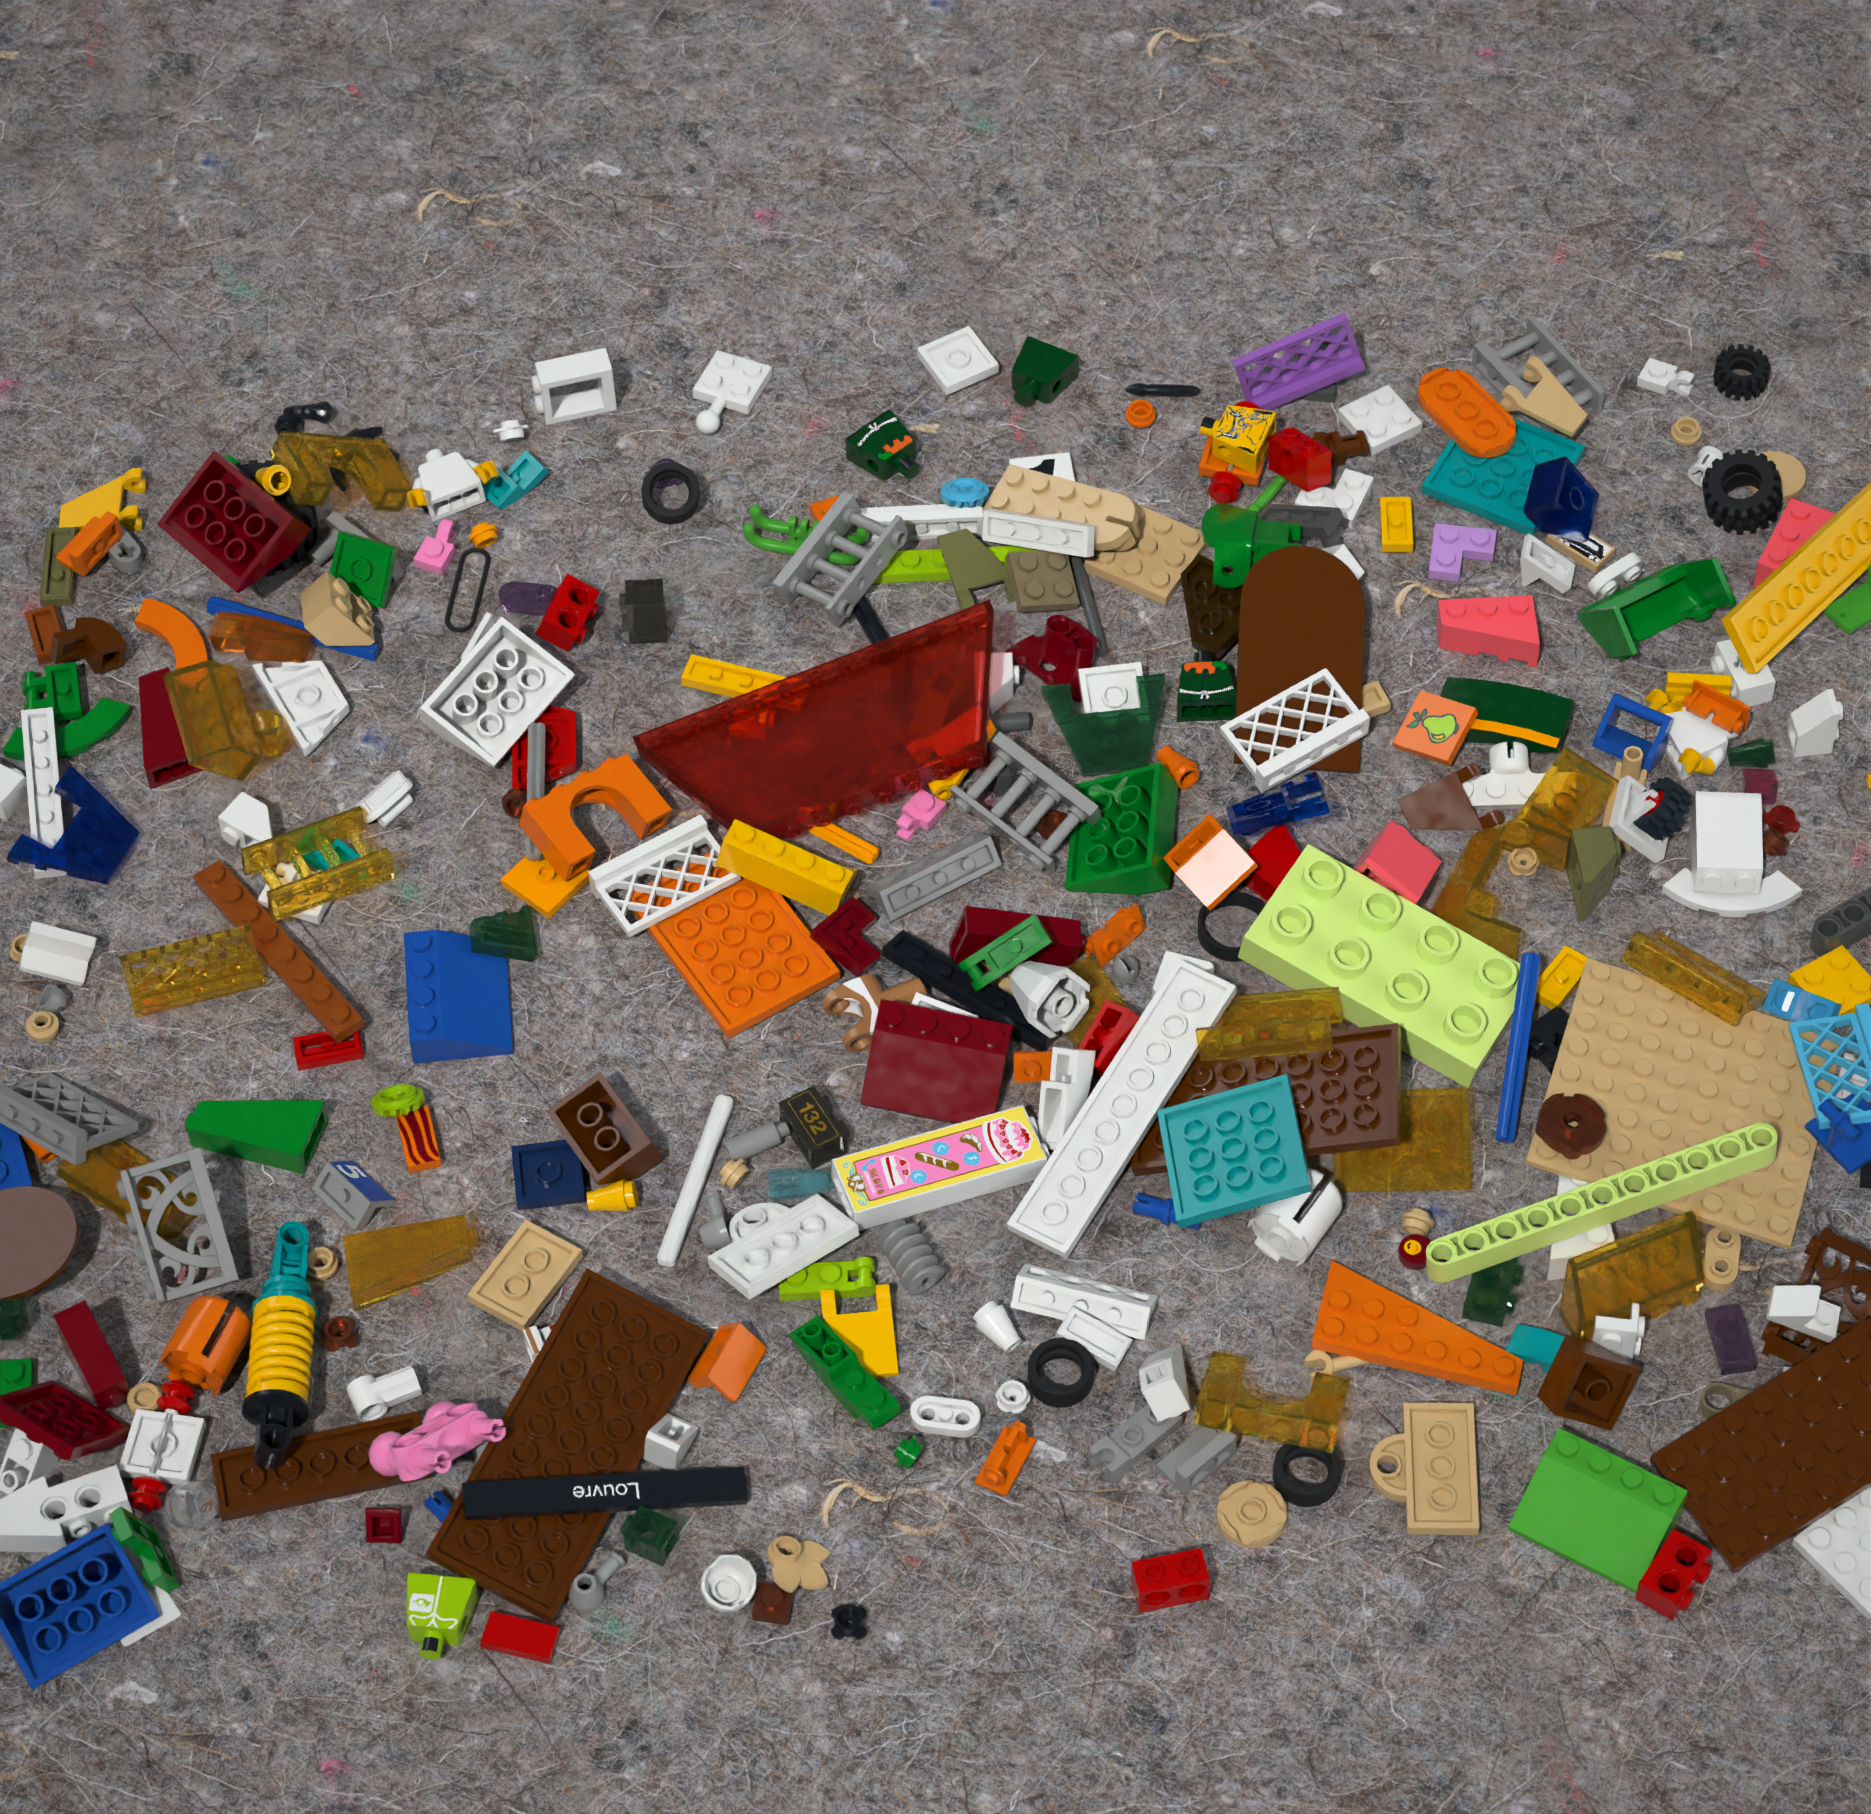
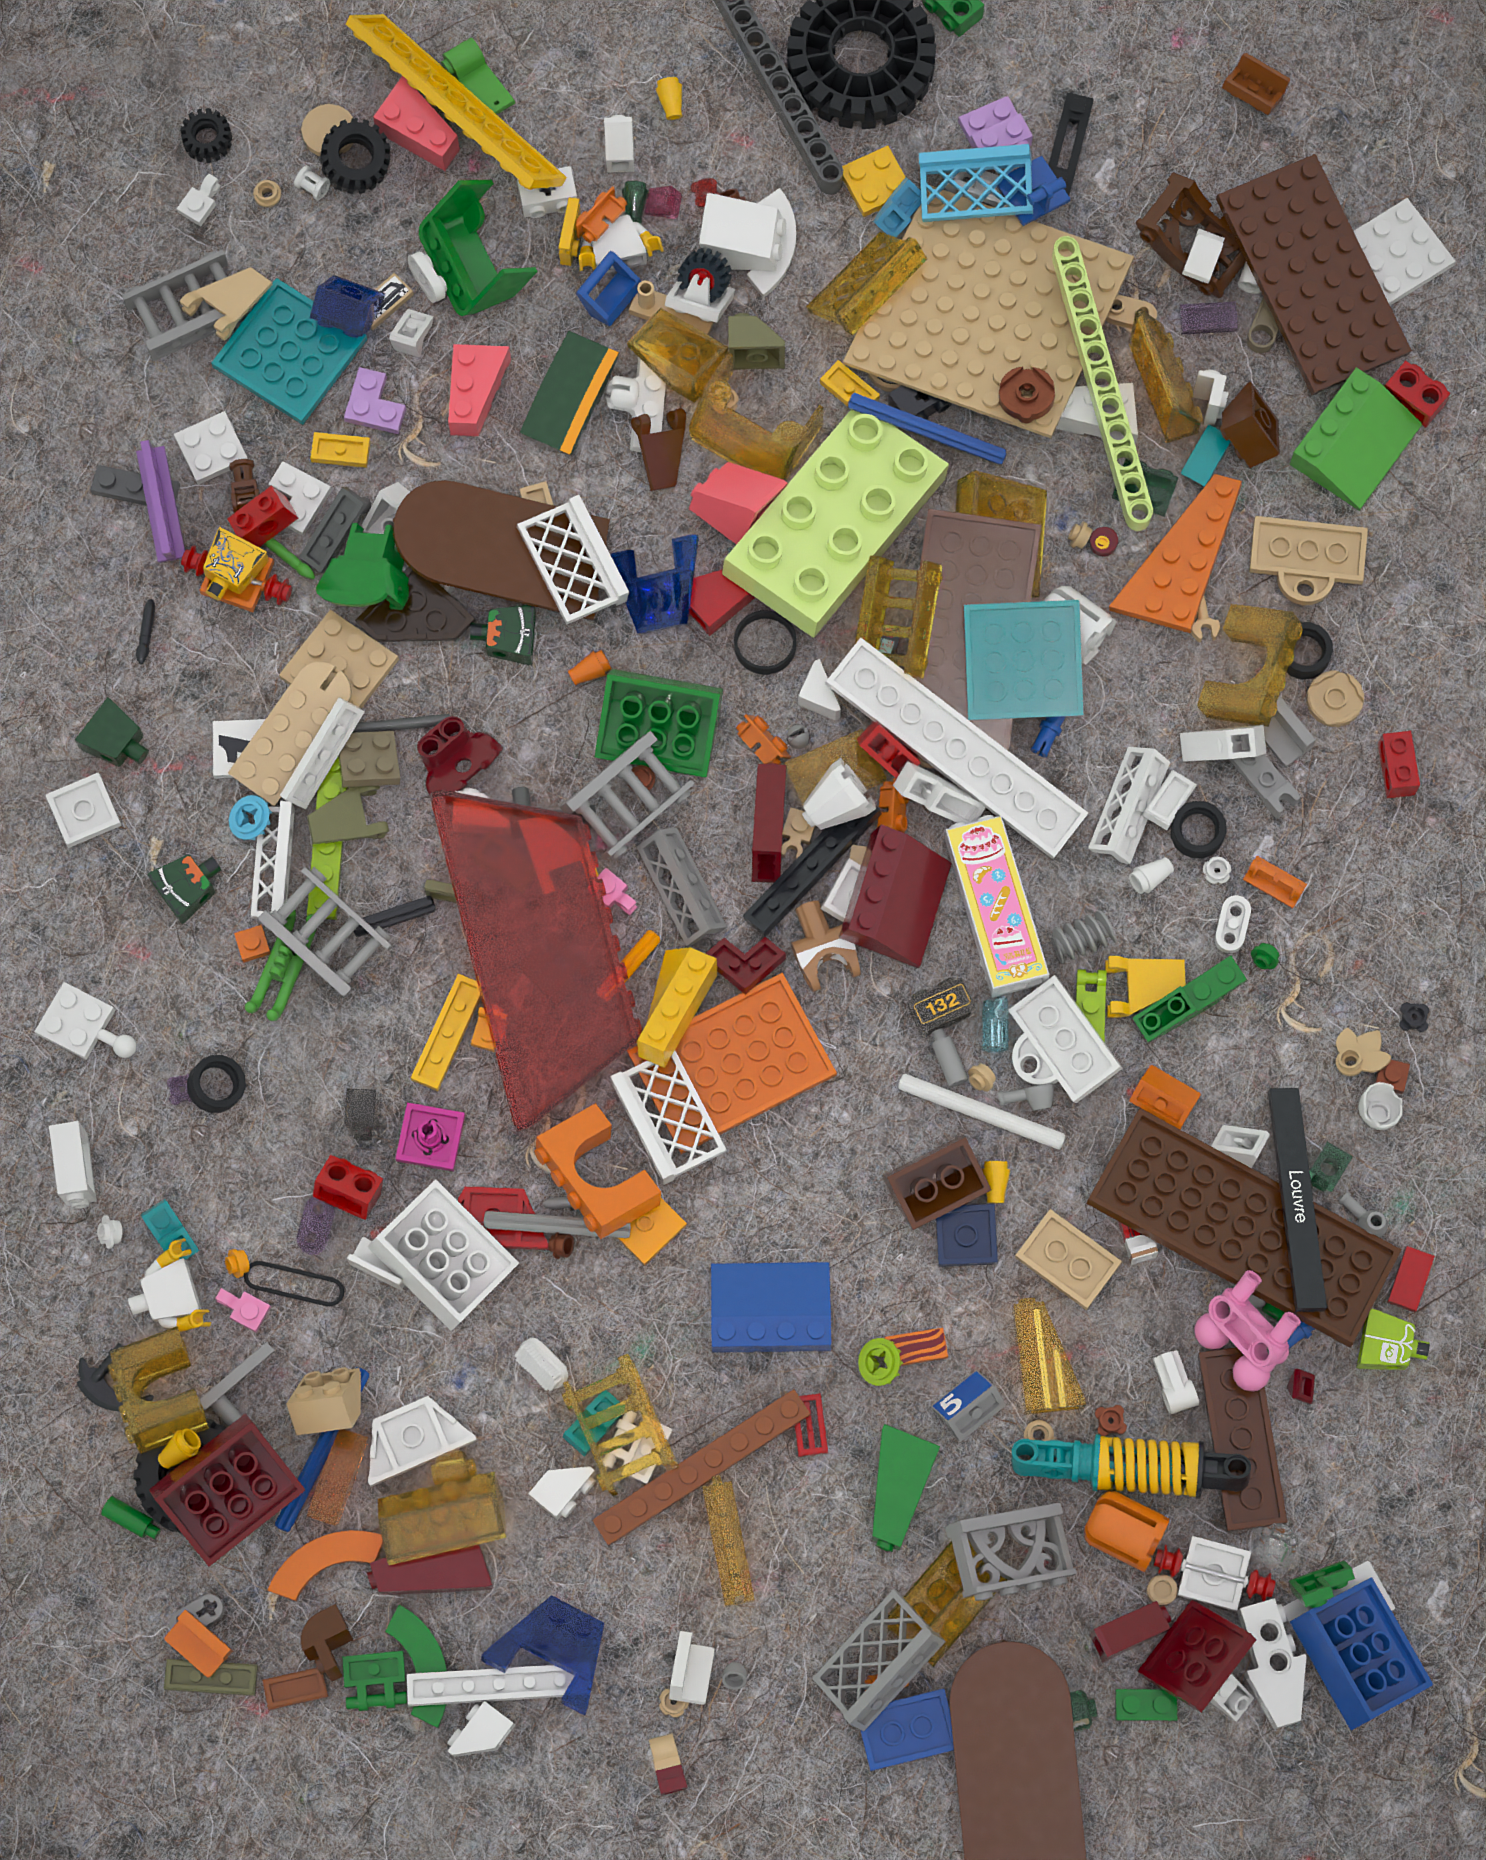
camera: 85 degrees left, 20 degrees up
tan plate [26,1011,60,1043] -> none
yellow flag [59,468,147,531] -> none
black piece [275,401,334,439] -> none
green plate [330,531,398,608] -> none
clear green wing [469,905,538,962] -> none
green plate [958,914,1053,992] -> none
clear green wing [1041,673,1165,777] -> none
white plate [1078,662,1150,732] -> none
orange plate [1125,399,1156,428] -> none
slope [1163,813,1258,911] -> none
orange tile [1392,690,1478,766] -> none
orange tile [1417,368,1516,458] -> none
none -> dark pink plate [395,1102,465,1172]

